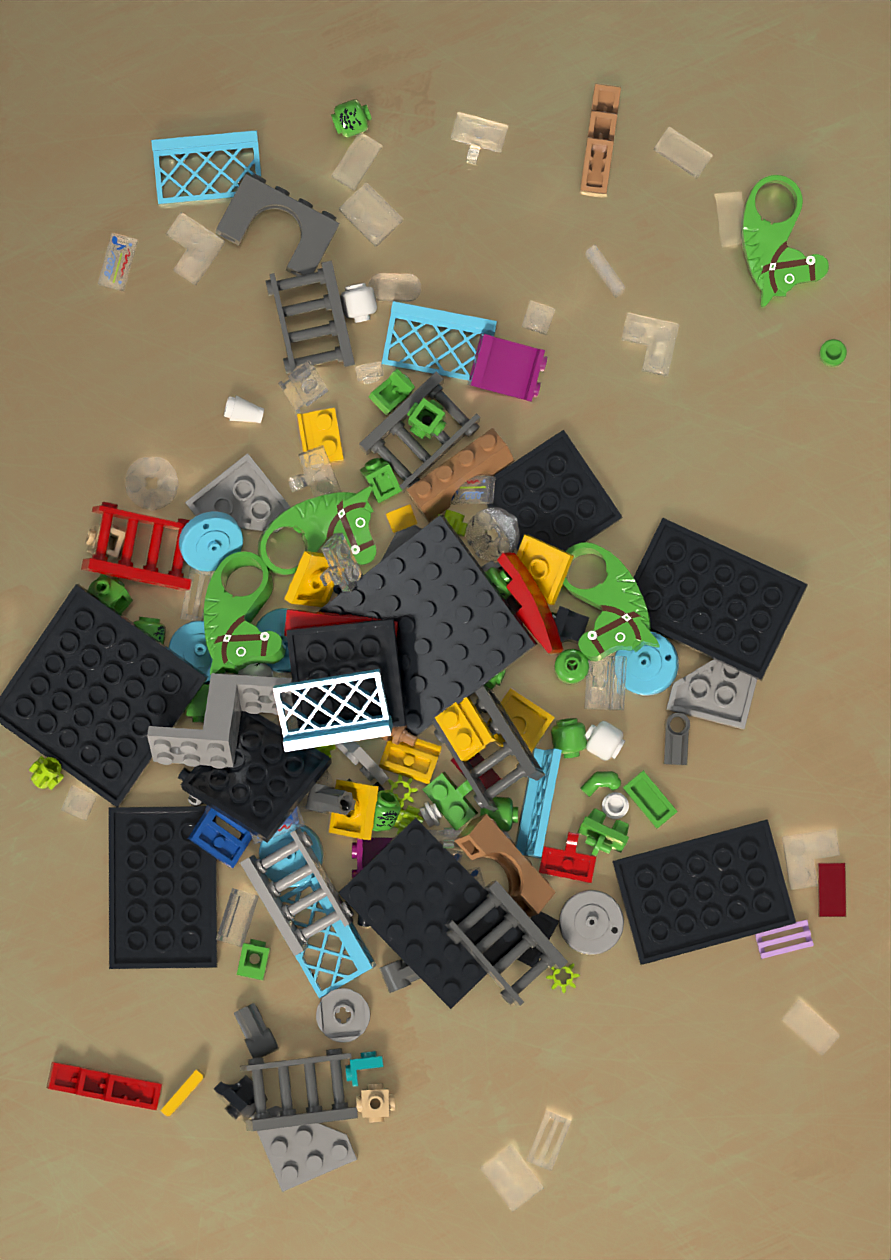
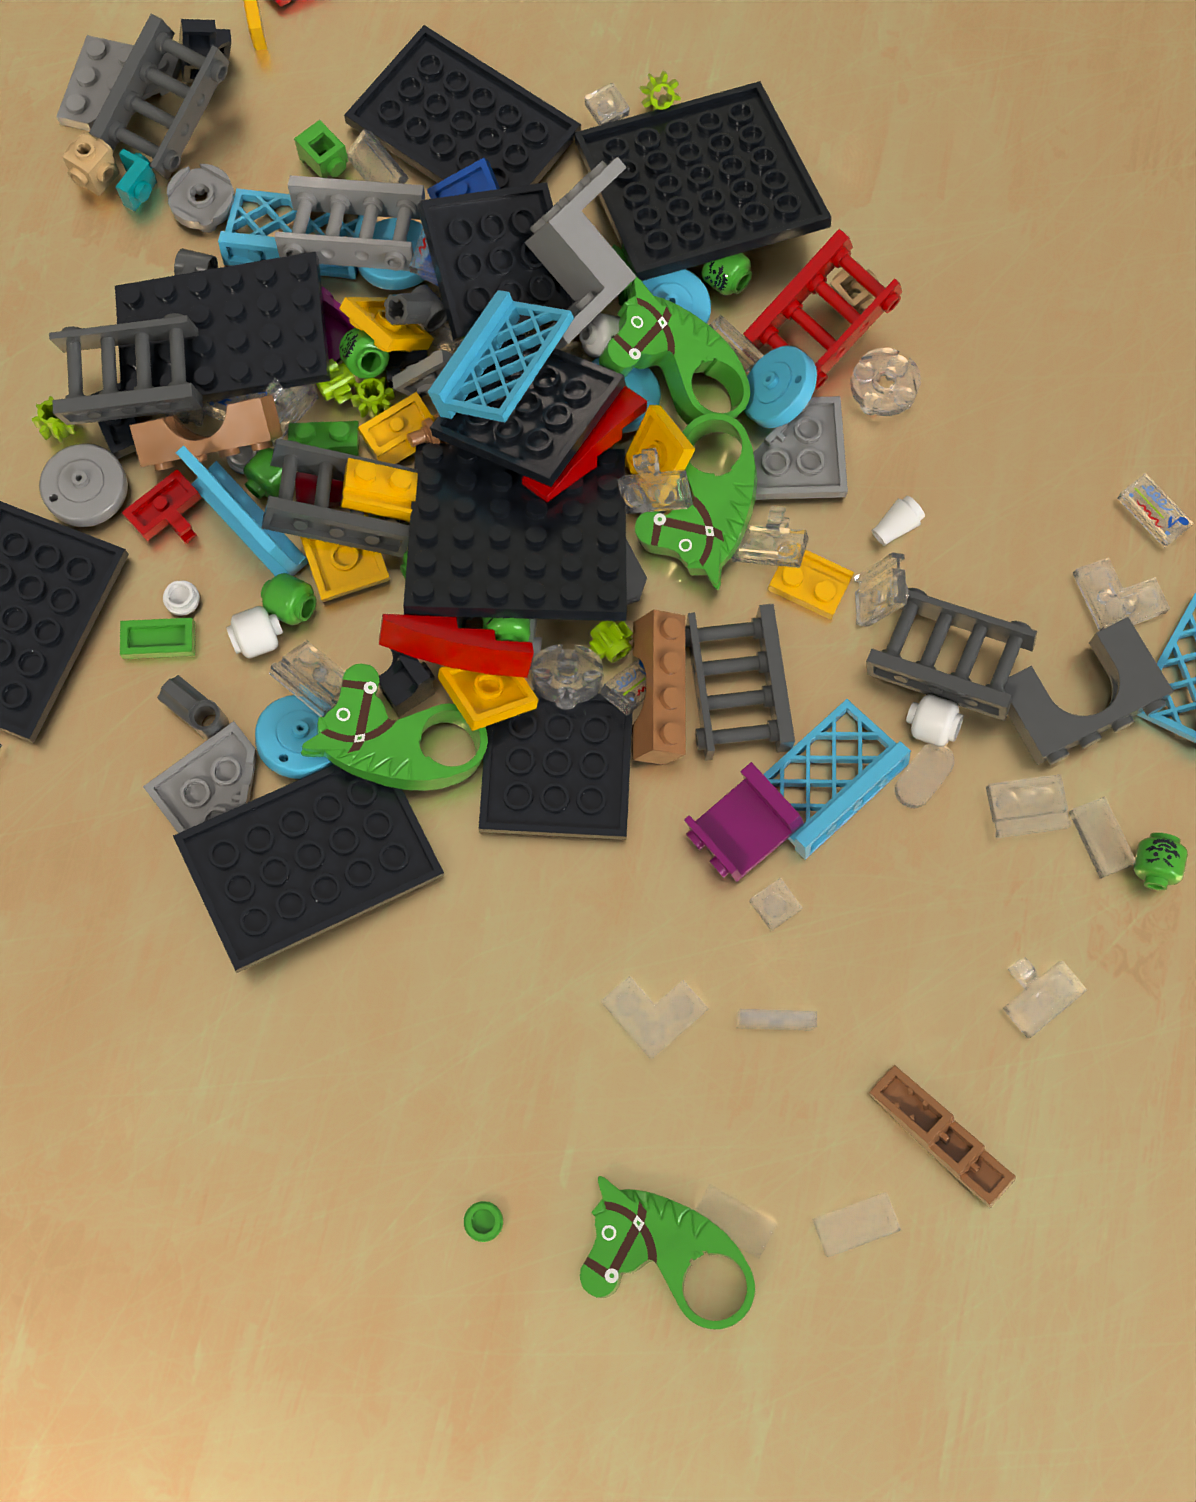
camera: 125 degrees right, 10 degrees down
bright green brick [88,574,133,614] -> none
dark grey piece [234,1003,279,1059] -> none
clear plate [355,361,384,384] -> none
bright green bracket [360,458,402,503] -> none
bright green bracket [369,369,415,416] -> none
yellow sticker [386,504,417,533] -> none
bright green brick [407,398,447,439] -> none
white plate [420,801,442,827] -> none
bright green head [554,649,589,685] -> none
bright green hips [578,808,629,856] -> none
bright green arm [580,771,621,797] -> none

